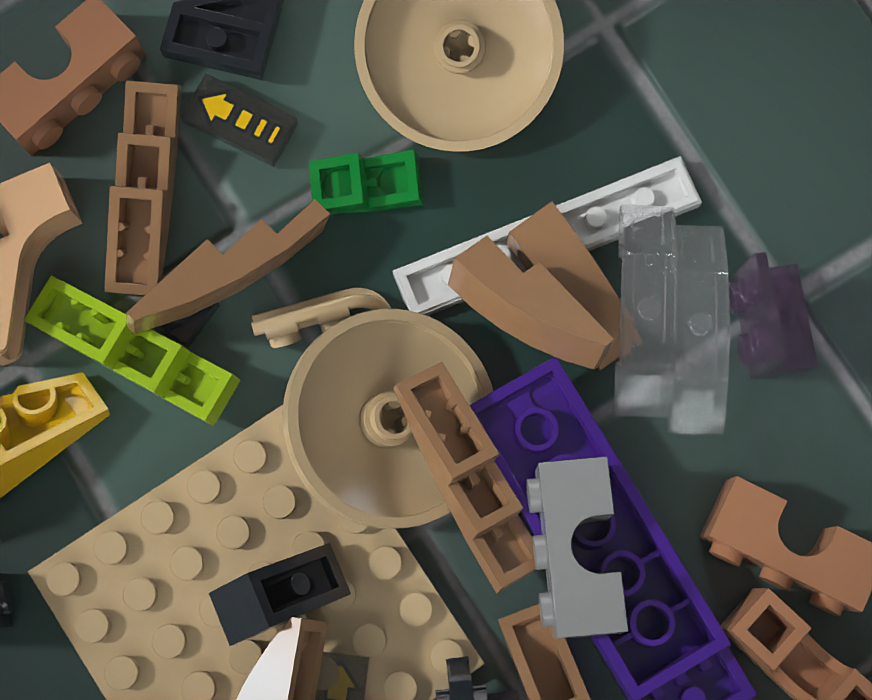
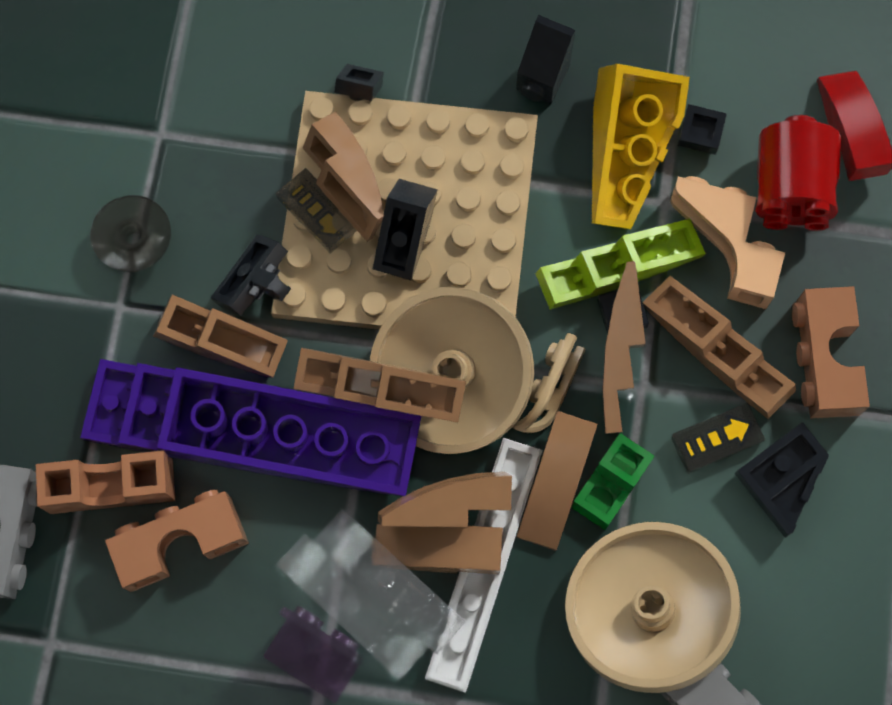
camera: 135 degrees right, 5 degrees down
light grey arch [527,457,628,640] -> none
none -> medium nougat slope [517,411,598,551]

